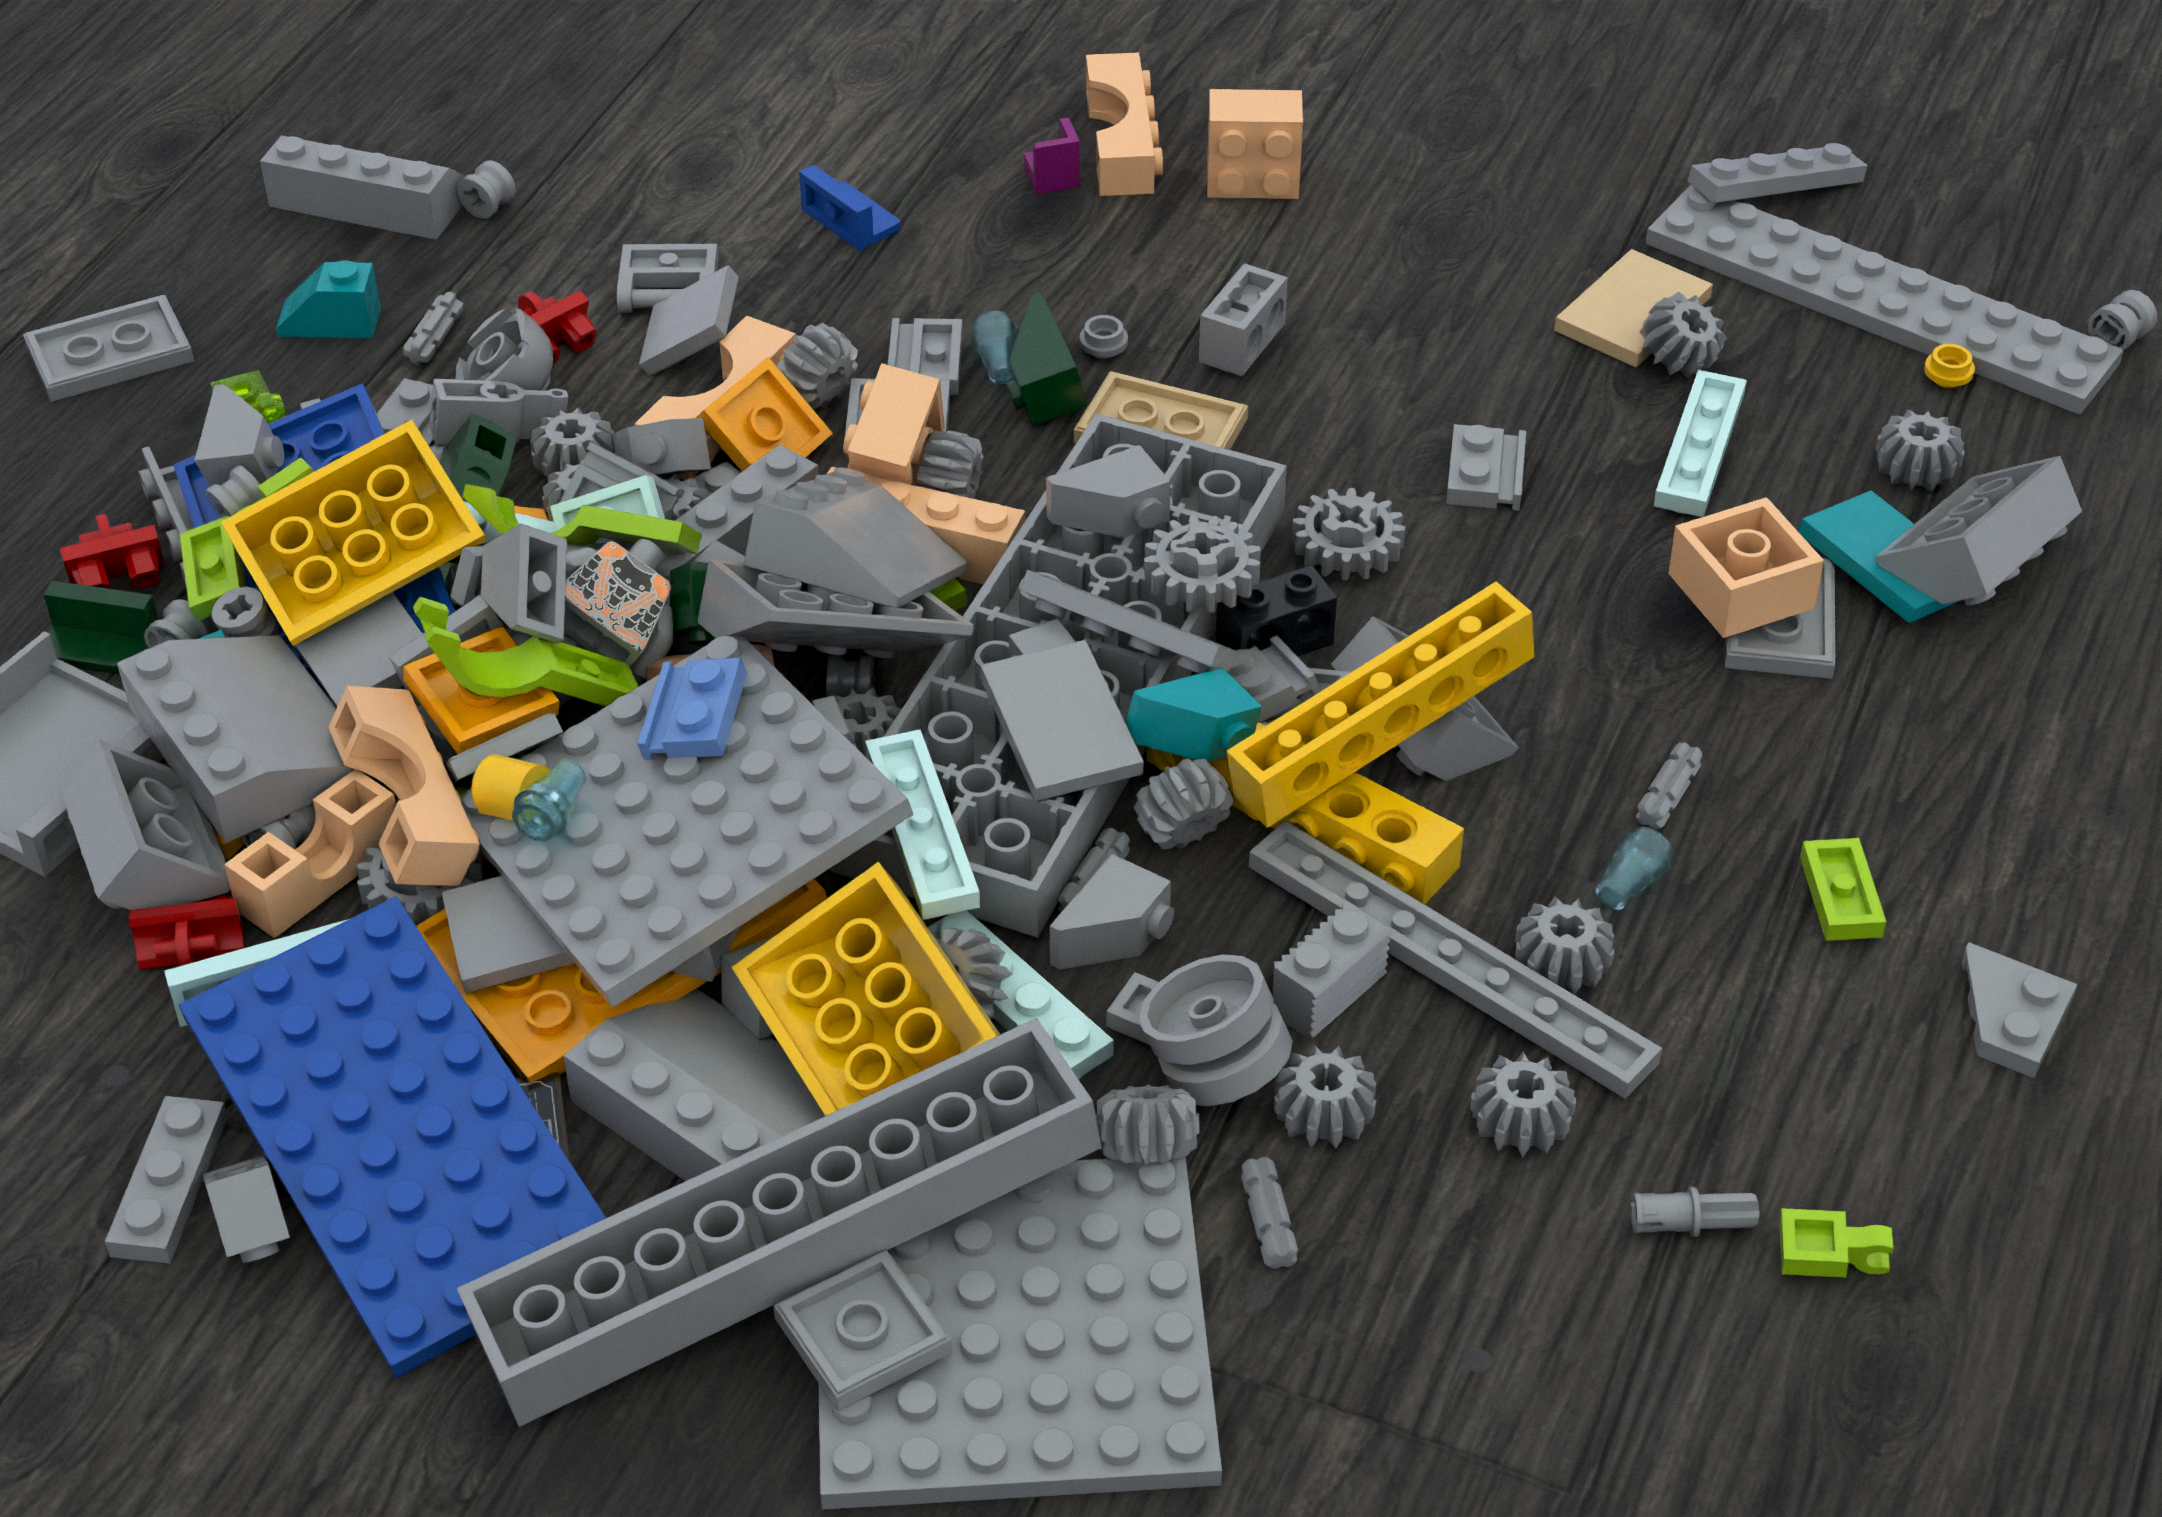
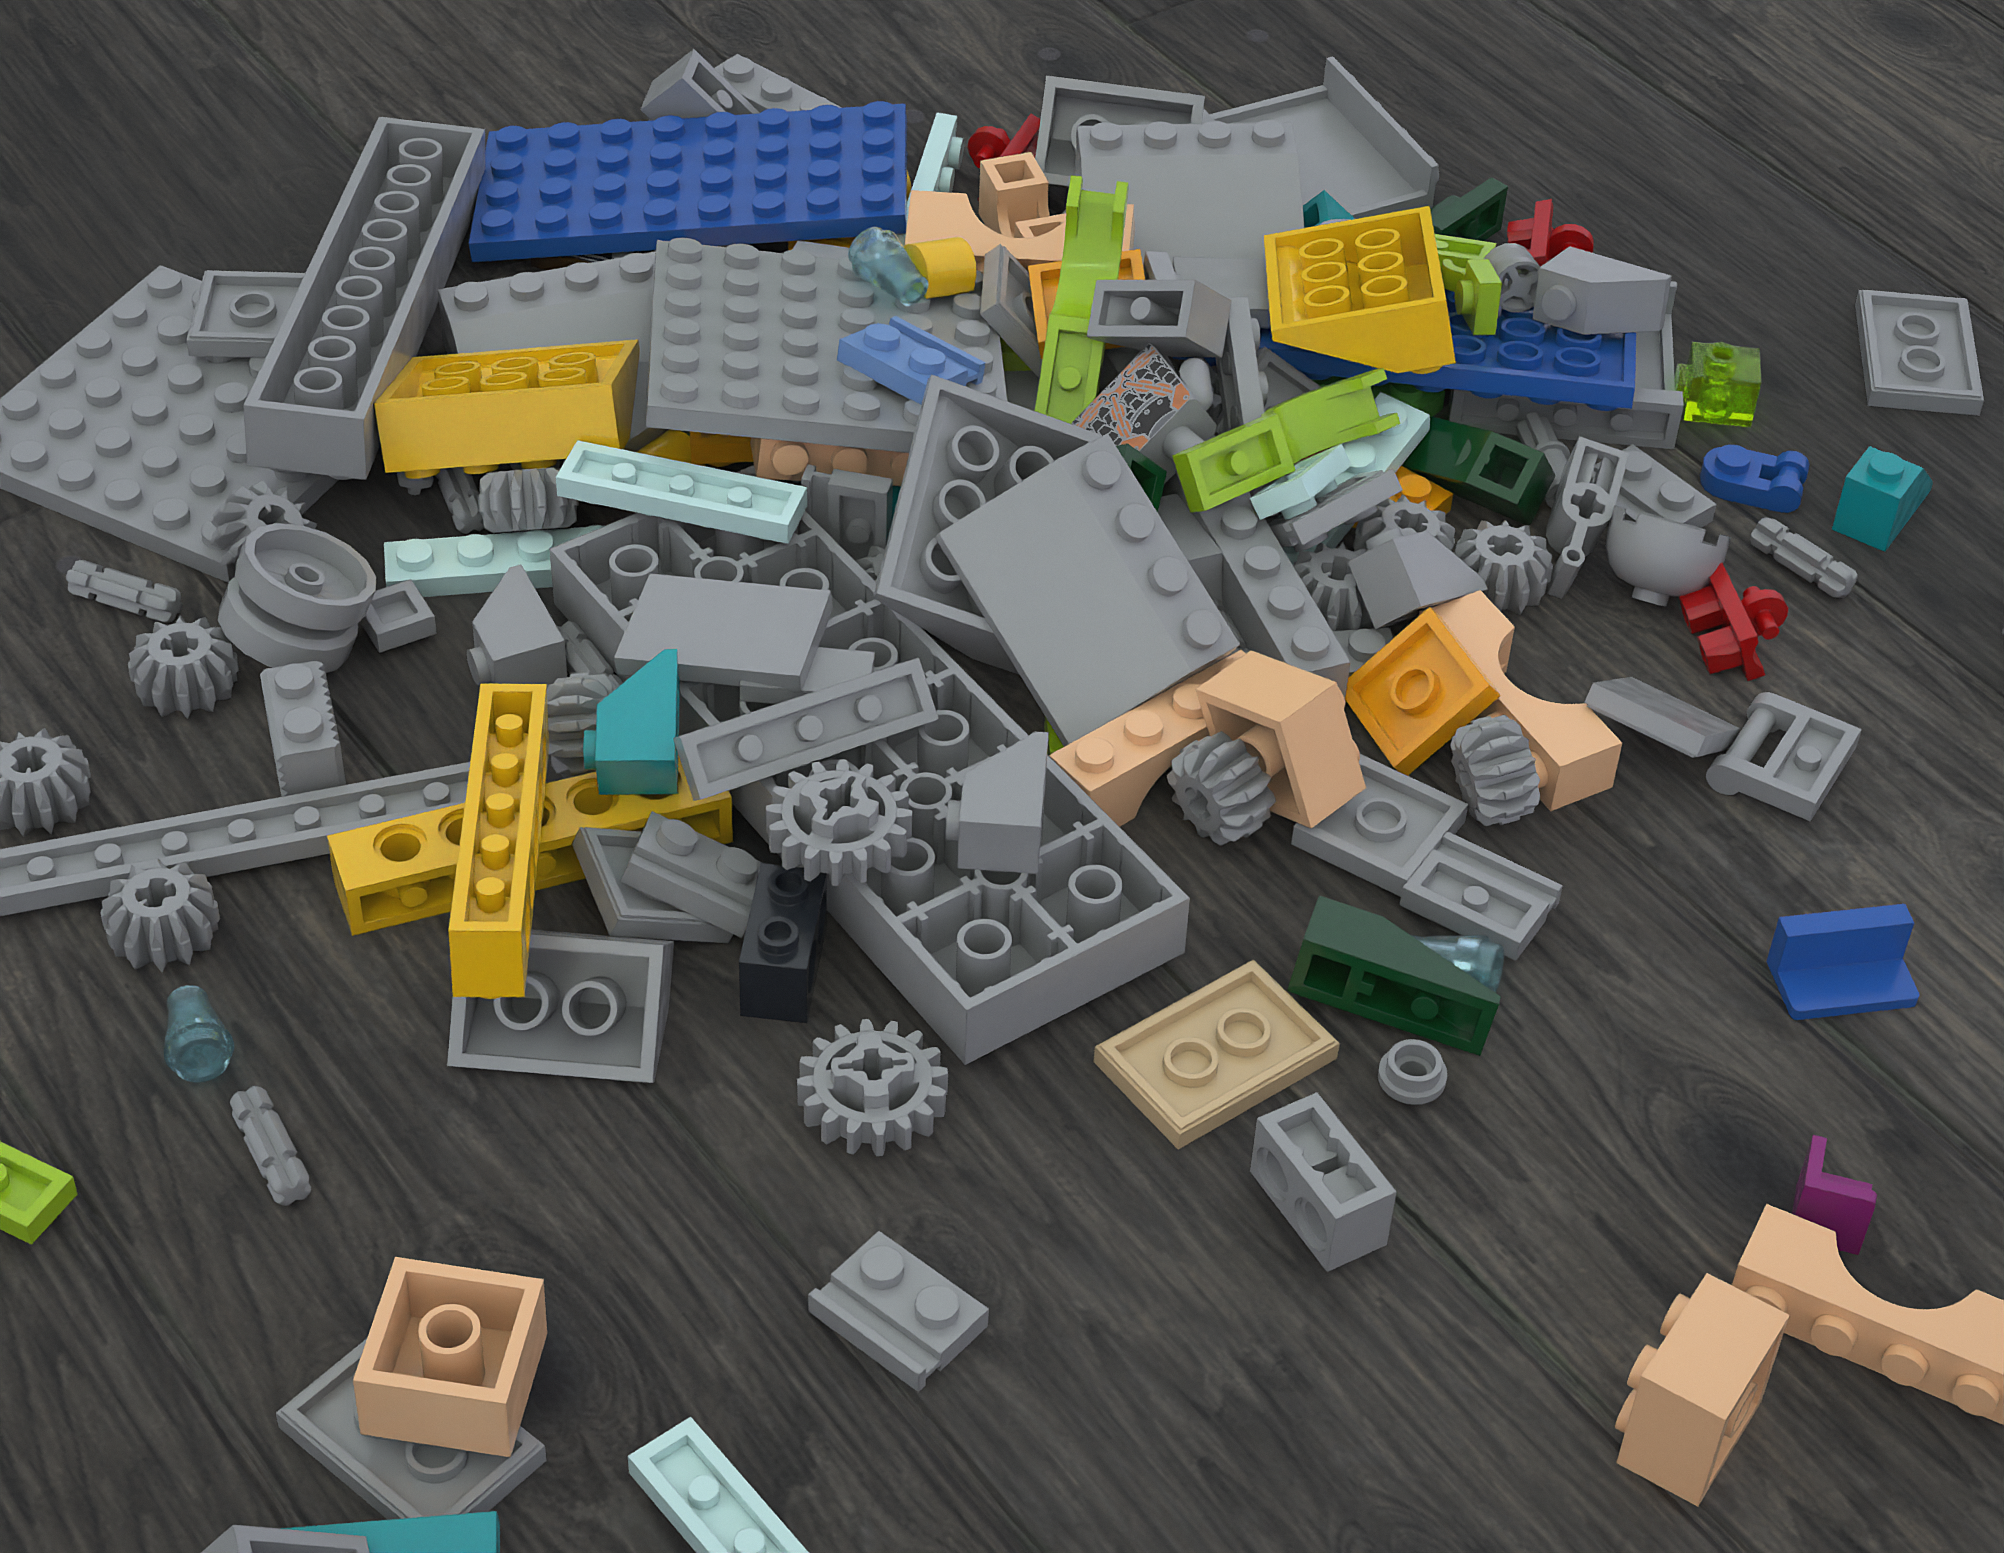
camera: 120 degrees right, 0 degrees up
none -> blue plate [1700,445,1809,513]

